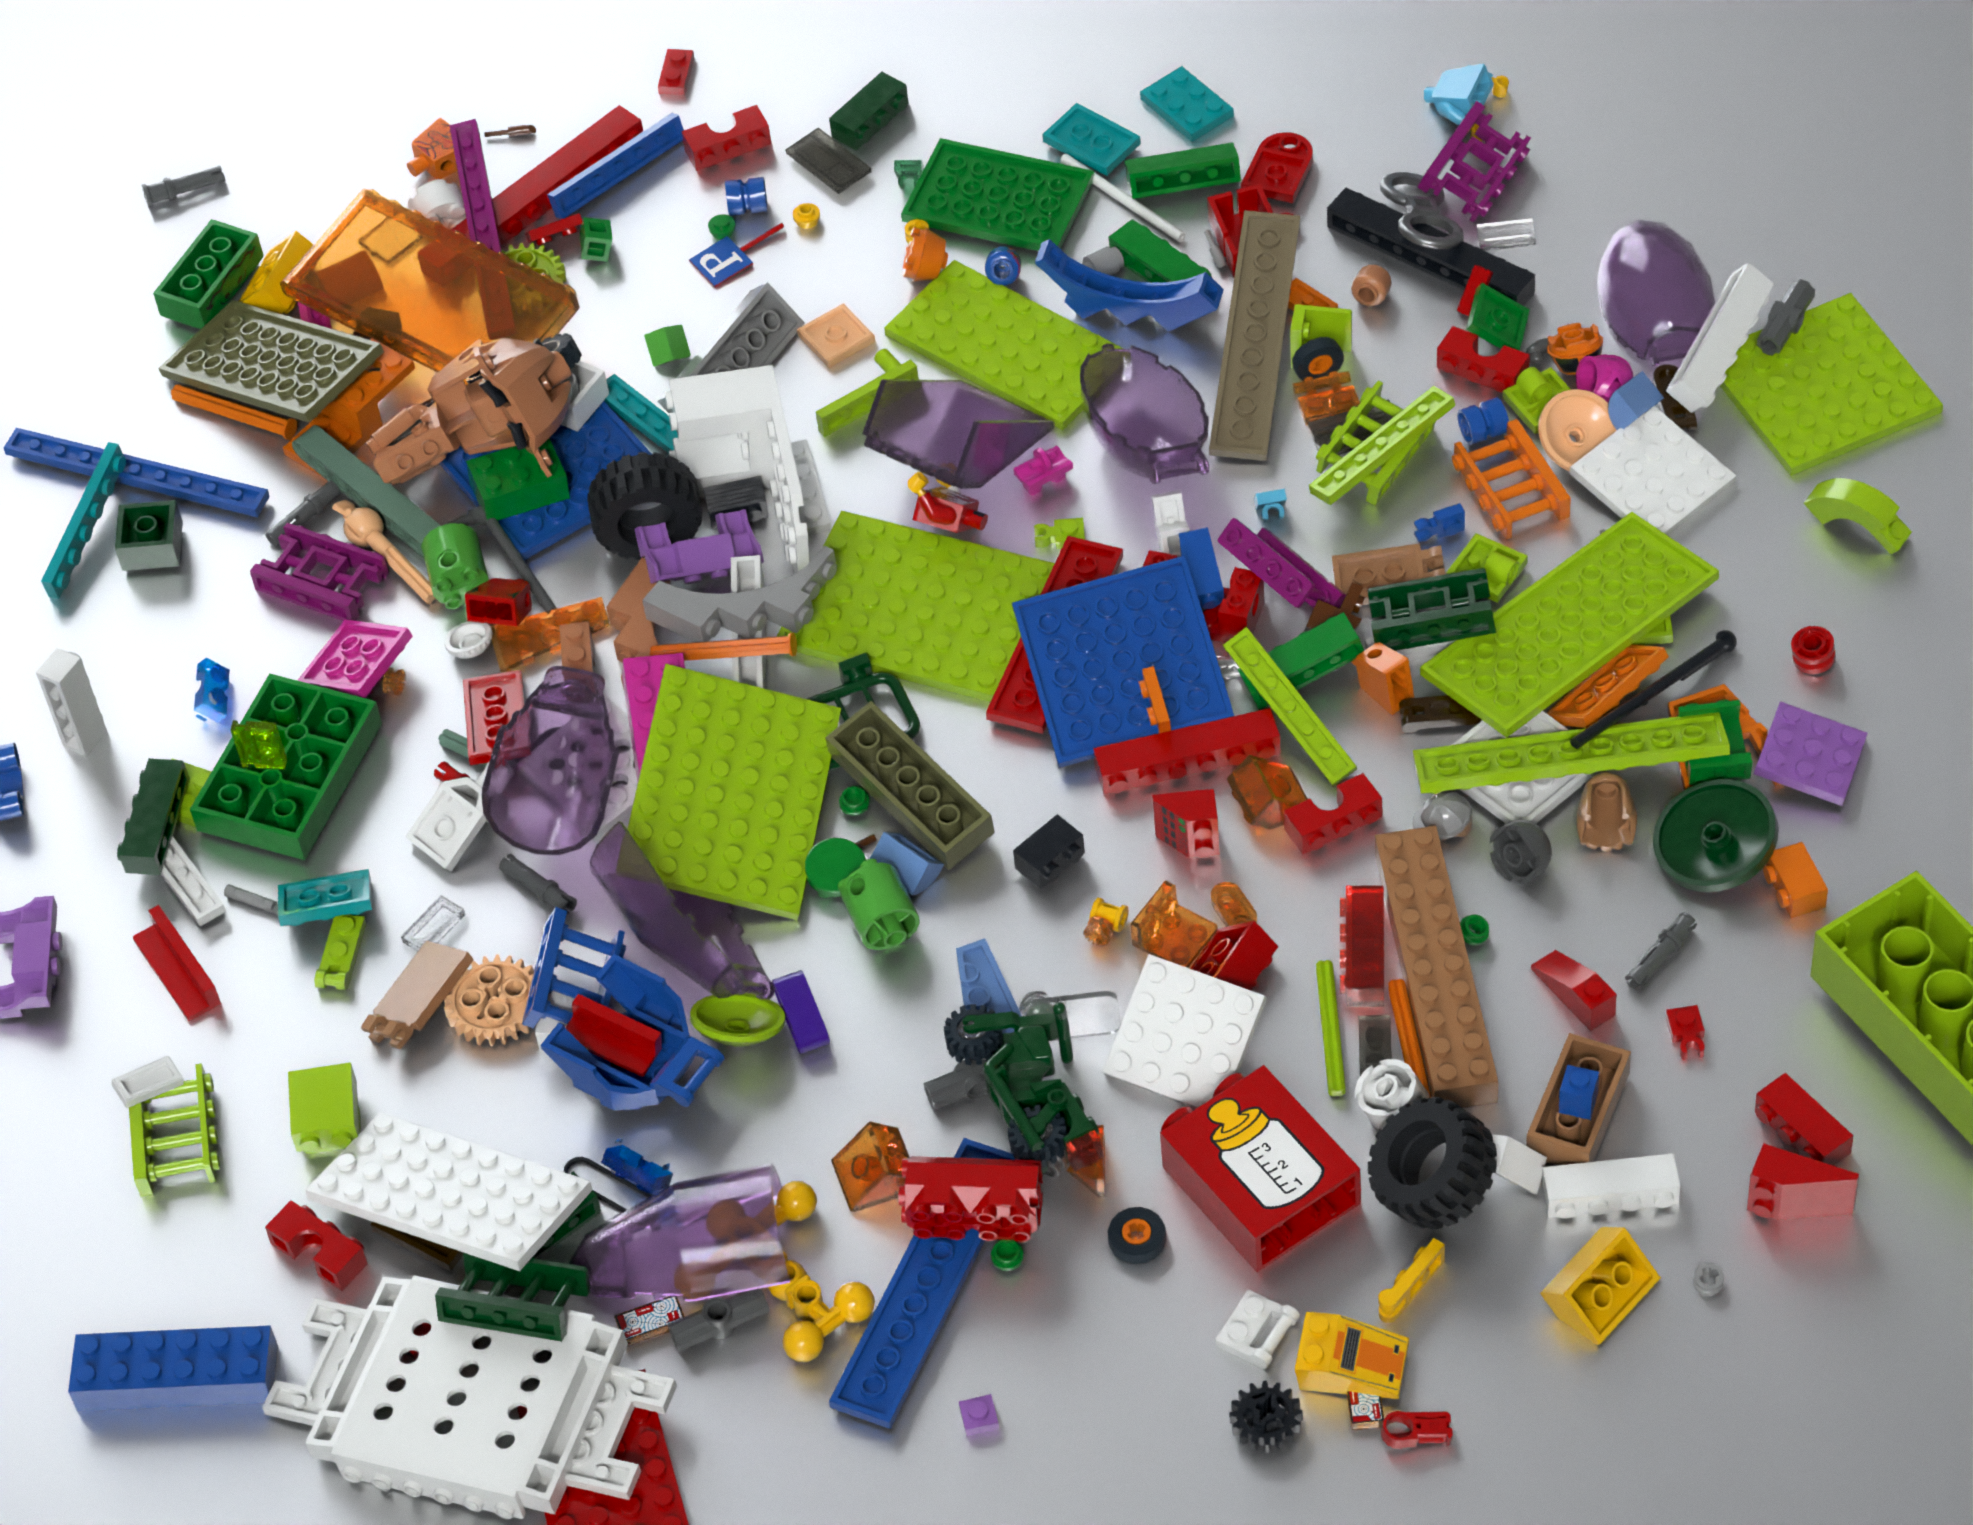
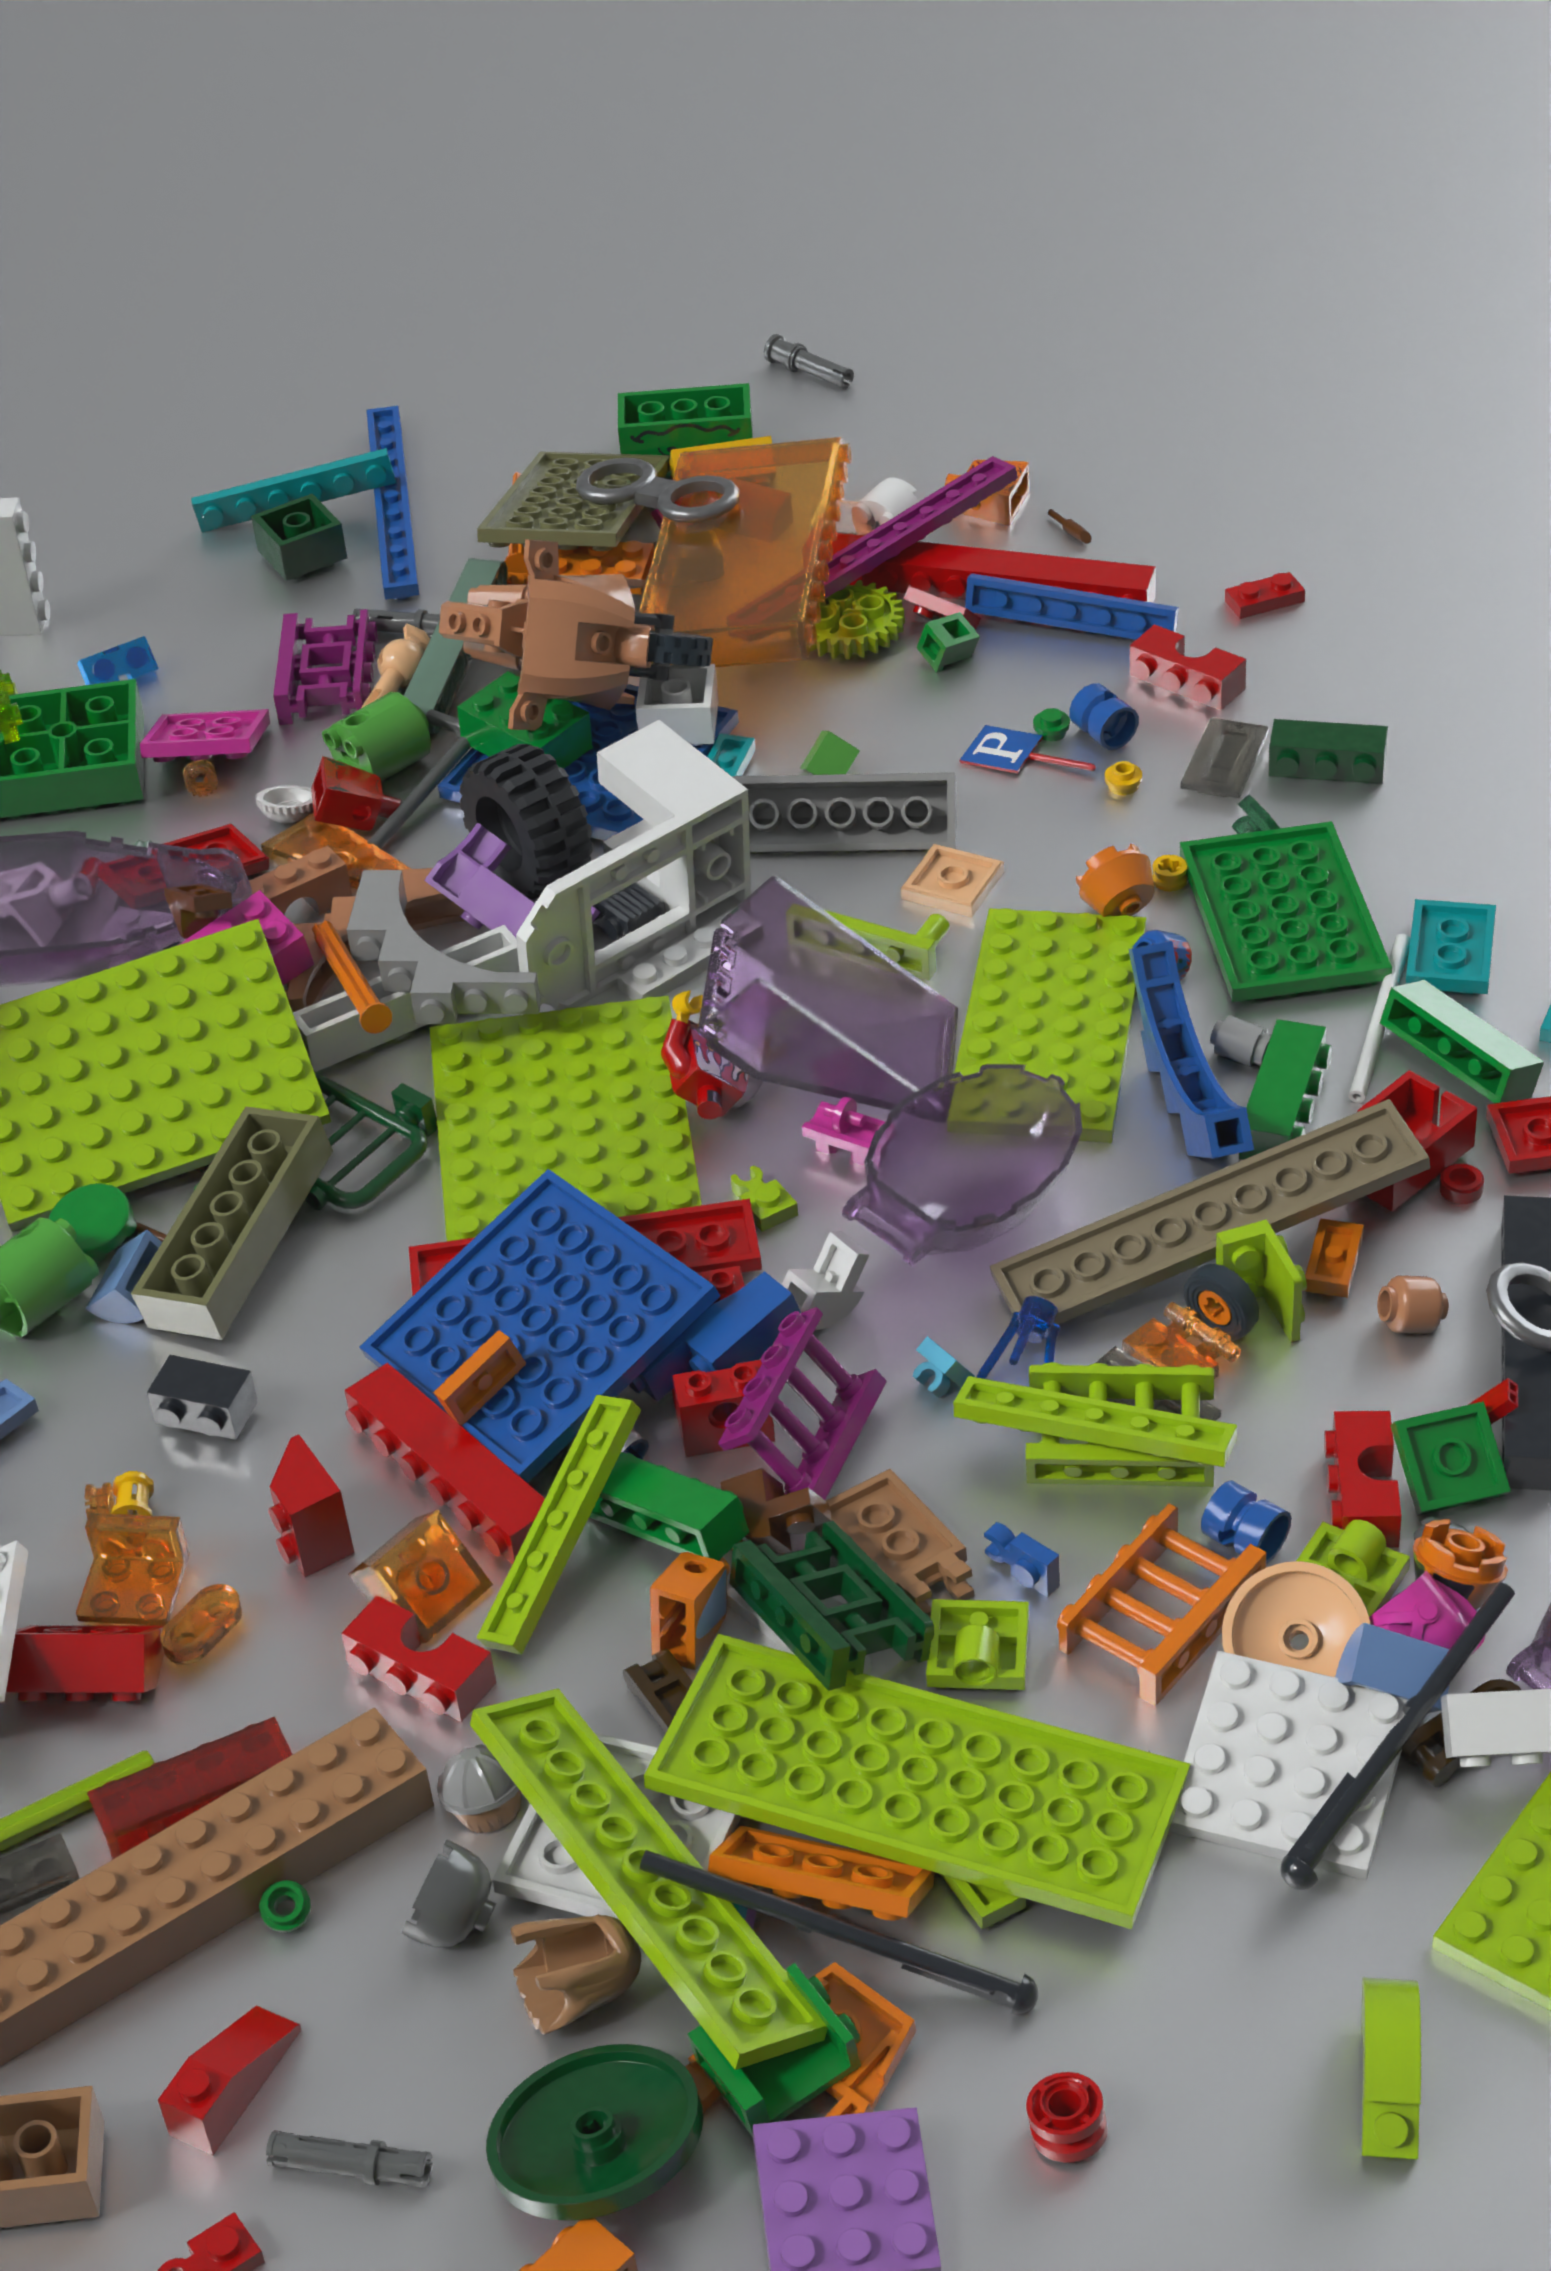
camera: 60 degrees right, 10 degrees down
none -> reddish brown slope [164,883,233,939]
none -> flat silver bar [576,458,740,523]
none -> clear blue plant [976,1296,1061,1379]
none -> black bar [1280,1582,1515,1890]

